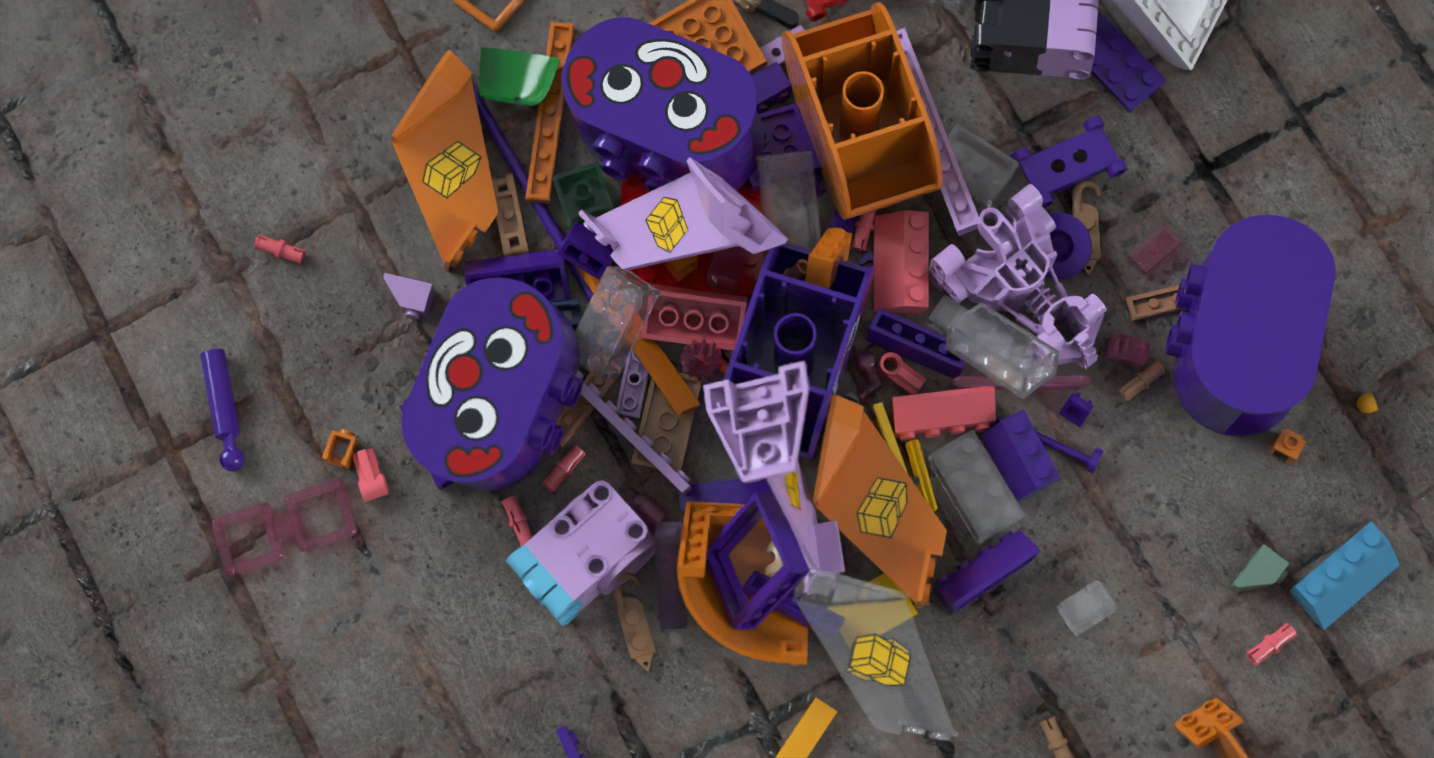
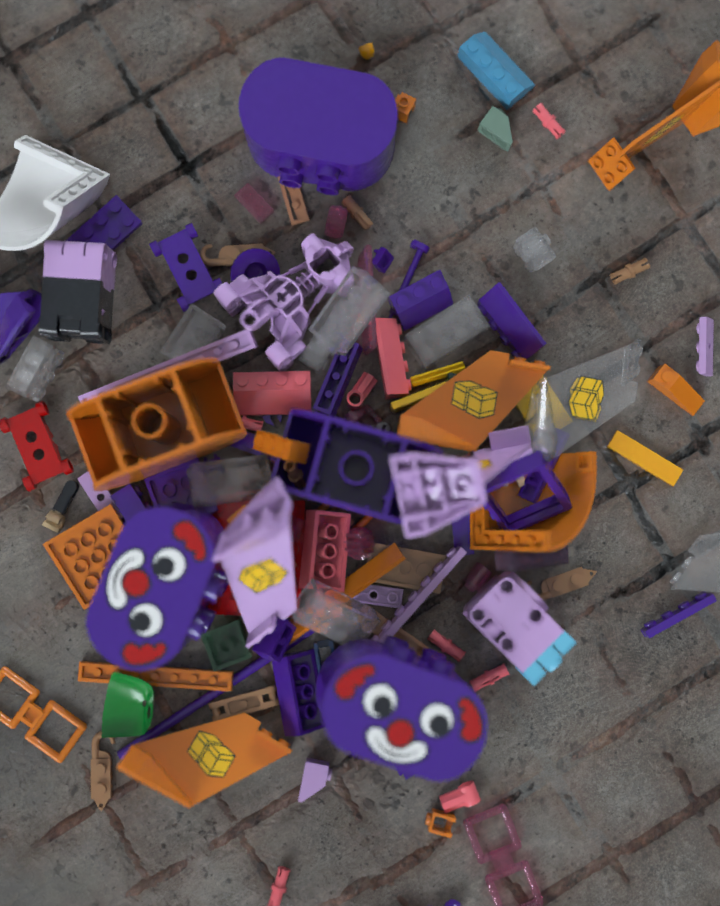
camera: 100 degrees left, 10 degrees up
none -> medium nougat plate [91,731,115,811]

